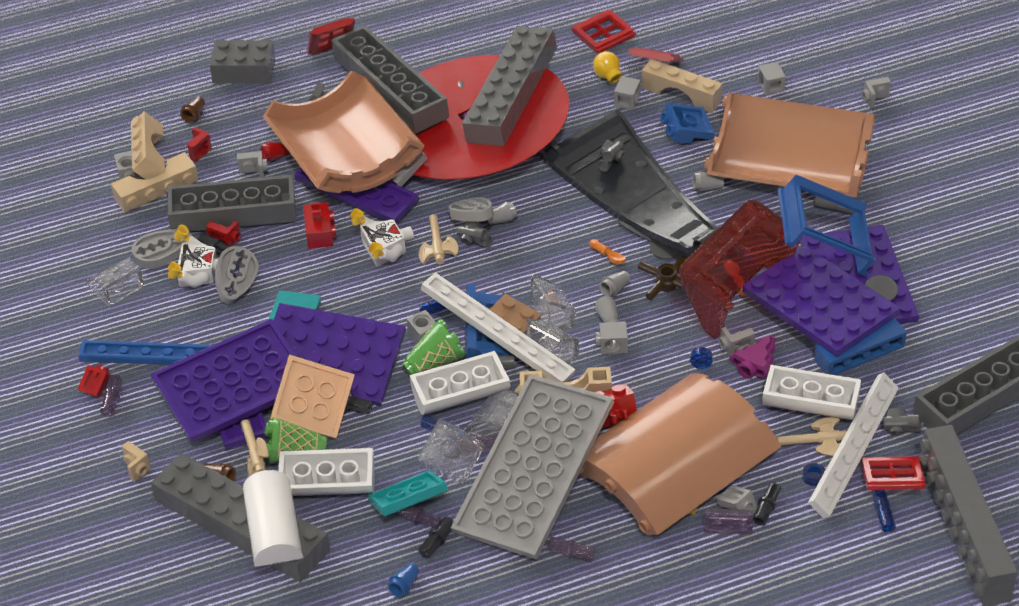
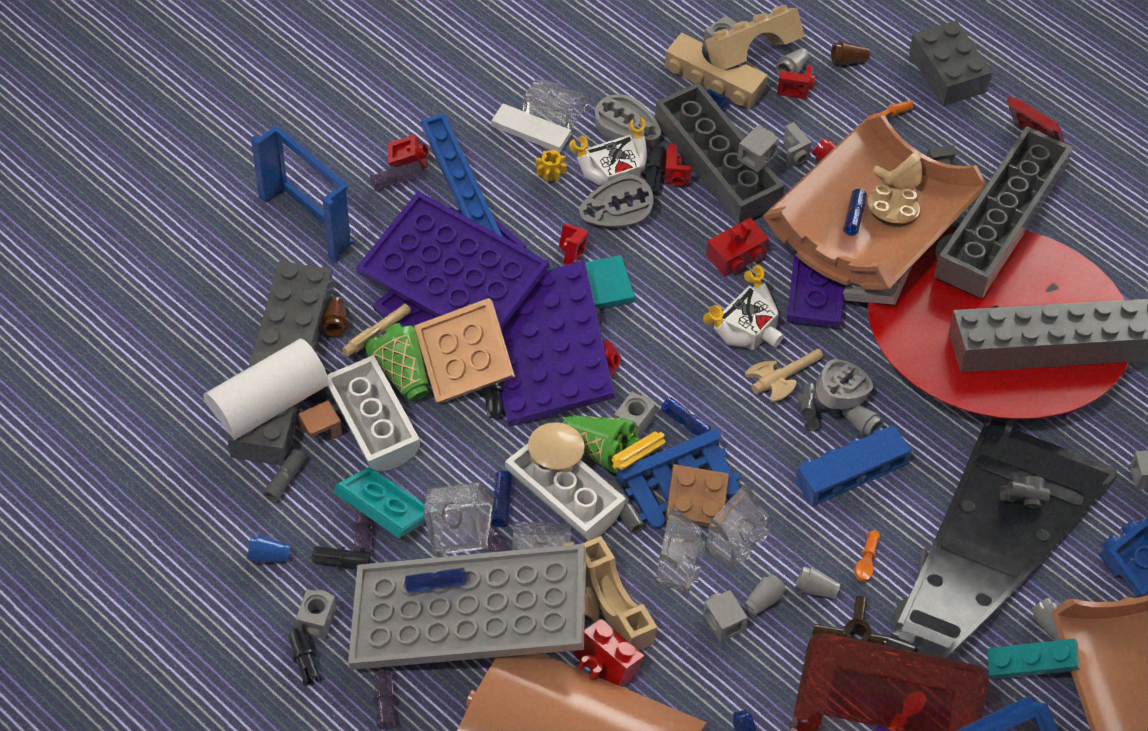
camera: 60 degrees right, 10 degrees up
tan bracket [122,441,151,482] -> none
white plate [421,272,576,382] -> none
none -> blue piece [251,125,355,263]
none -> dark grey piece [263,449,307,502]
none -> black axle [288,627,321,686]
none -> light grey brick [296,589,336,640]
none -> nougat panel [298,400,342,440]
none -> clear blue piece [405,568,466,593]
none -> white tile [491,104,571,153]
none -> tan dish [528,423,584,473]
none -> yellow gear [536,150,567,182]
none -> red bracket [559,223,589,265]
none -> yellow axle [611,431,666,470]
none -> light grey brick [737,125,779,173]
none -> light grey cone [776,48,810,76]
none -> blue brick [795,425,912,507]
none -> clear blue piece [843,189,867,236]
none -> orange piece [867,100,914,118]
none -> tan dish [868,184,920,223]
none -> tan hat [873,151,922,190]
none -> teal plate [988,638,1080,680]

